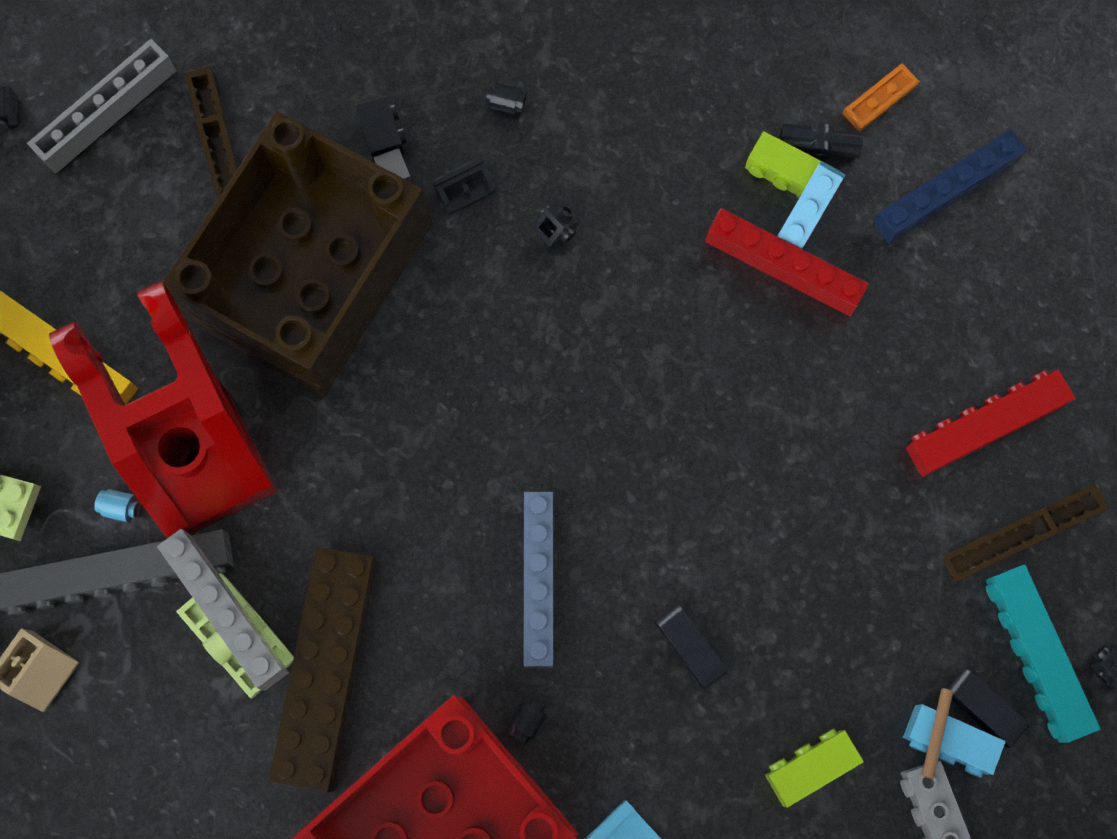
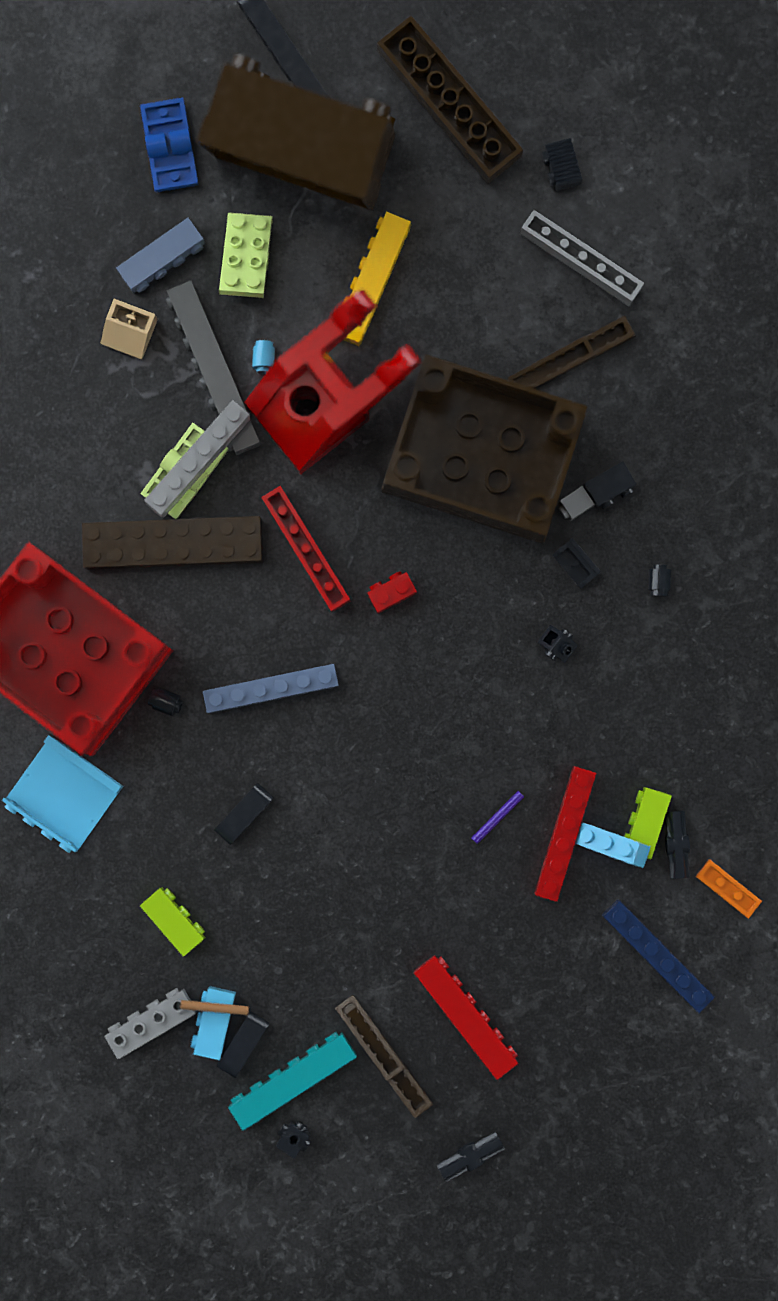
camera: 80 degrees right, 10 degrees up
none -> red brick [261,486,350,612]
none -> red brick [367,571,417,614]
none -> dark purple bar [471,791,524,844]

